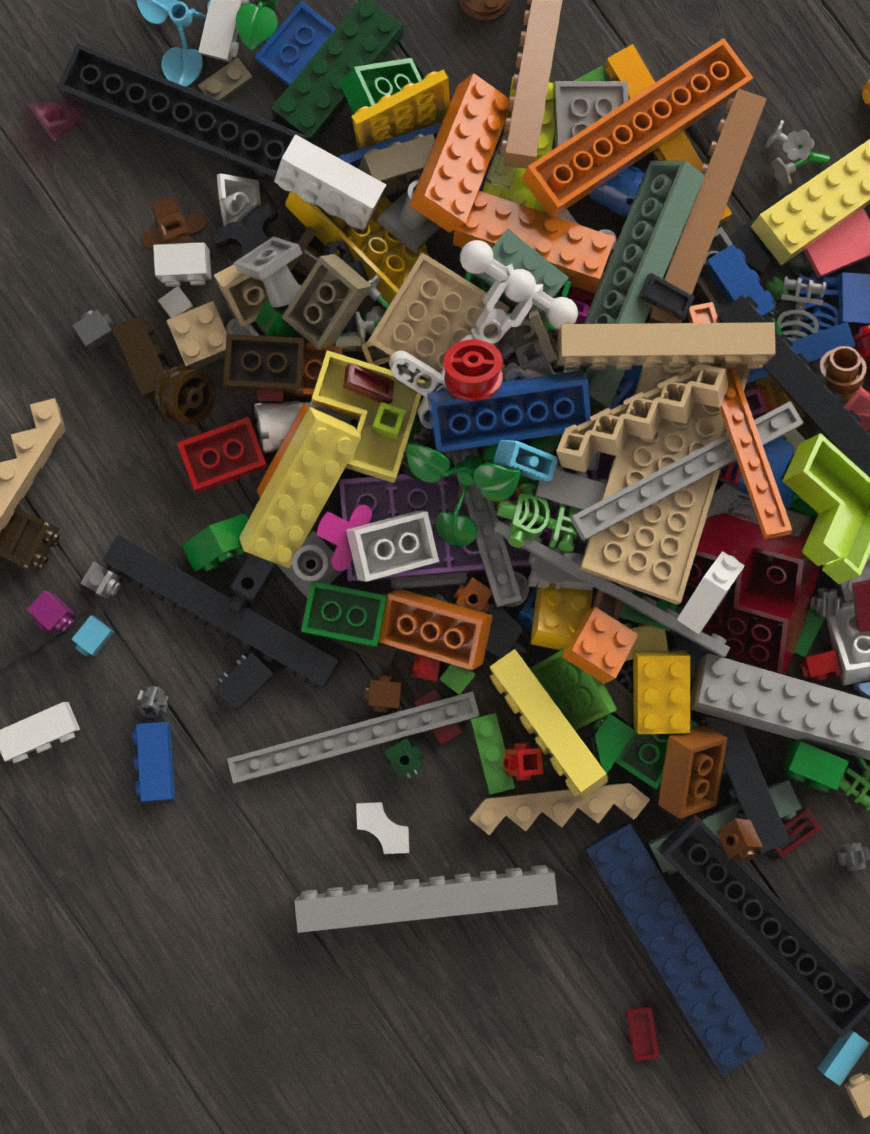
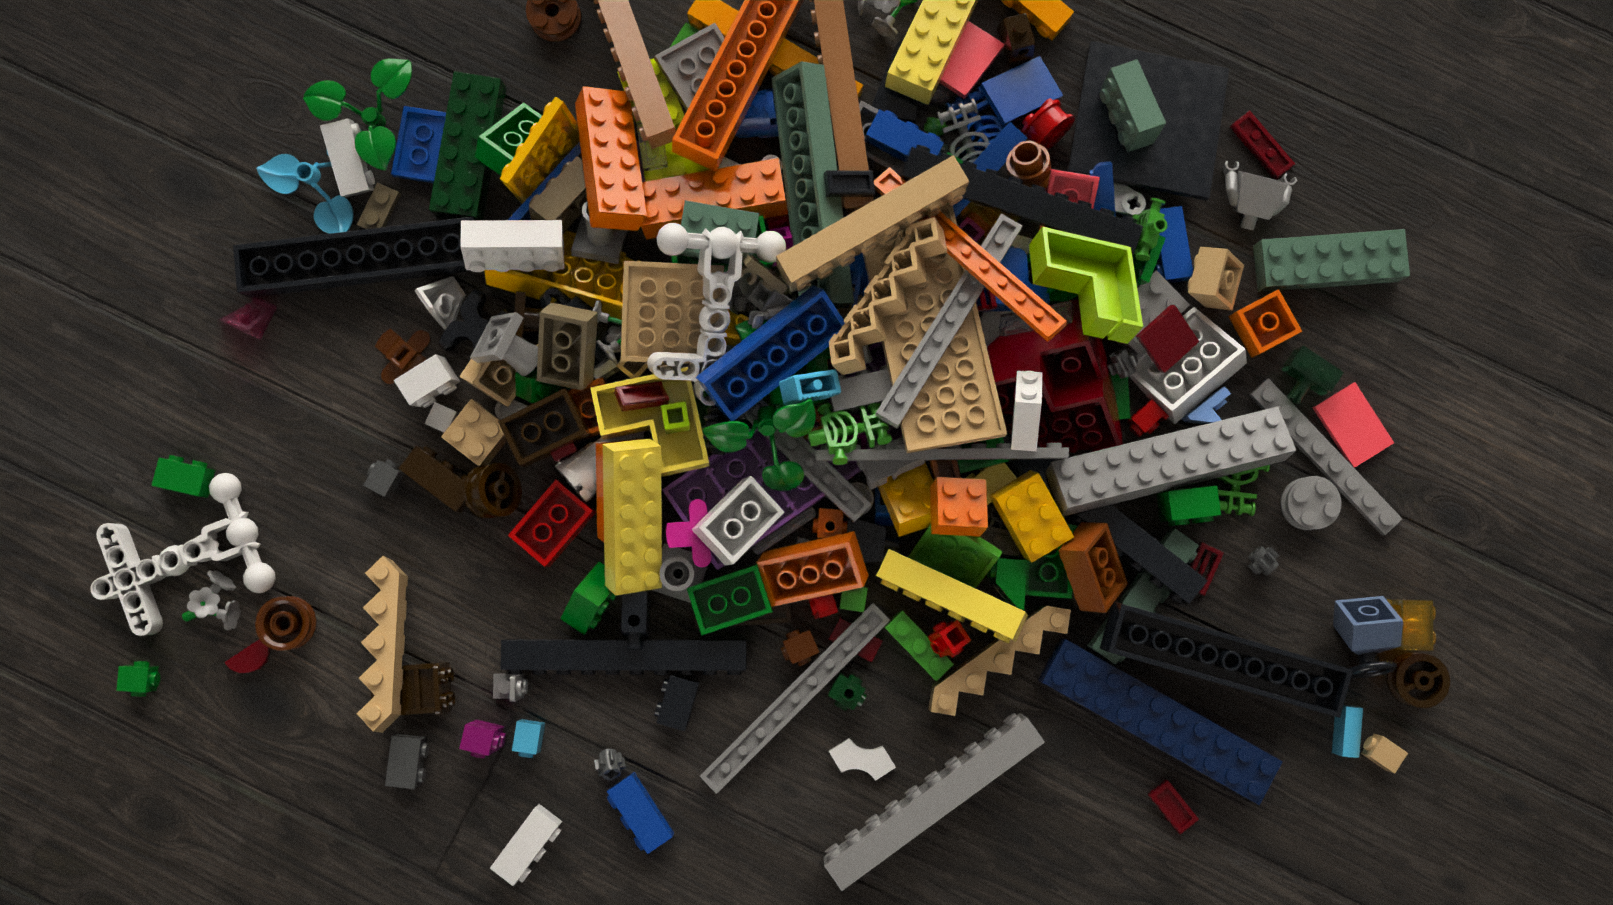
camera: 25 degrees left, 0 degrees up
red wheel [444,339,503,401] -> none
reddish brown brick [716,818,763,862] -> none

